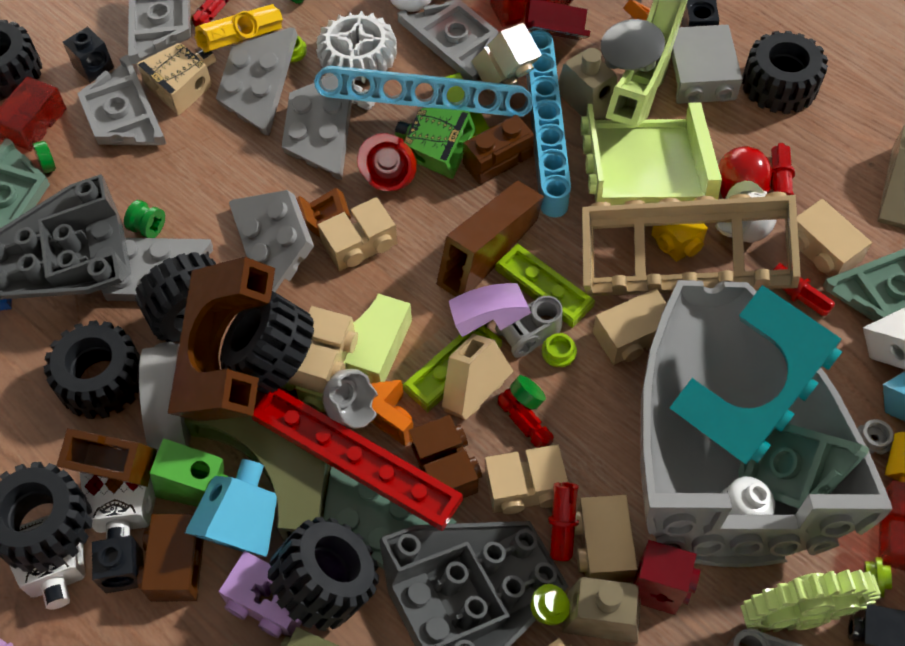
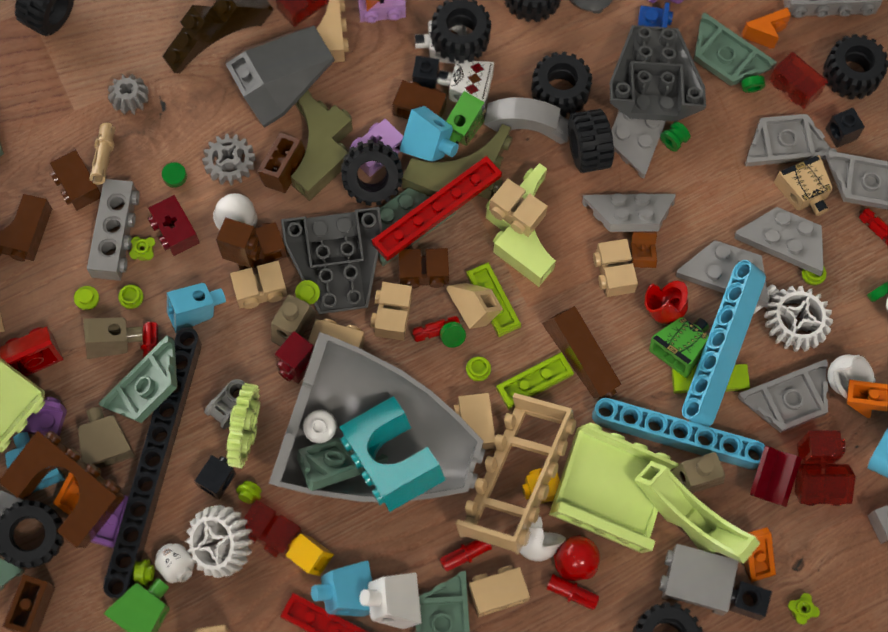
camera: 105 degrees right, 10 degrees up
reddish brown piece [57,428,158,487] -> none
reddish brown arch [168,257,275,421] -> none
yellow piece [194,4,283,53] -> none
black tyre [220,291,314,394] -> none
light grey hair [323,369,378,429] -> none
orange slope [371,380,413,446] -> none
lavender slope [448,283,531,337] -> none
reddish brown brick [463,115,534,185] -> none
tan piece [472,23,542,92] -> none
light grey piece [495,296,563,358] -> none
red axle [548,482,579,561] -> none
dark grey dish [601,19,665,72] -> none
light grey plate [858,419,893,455] -> none

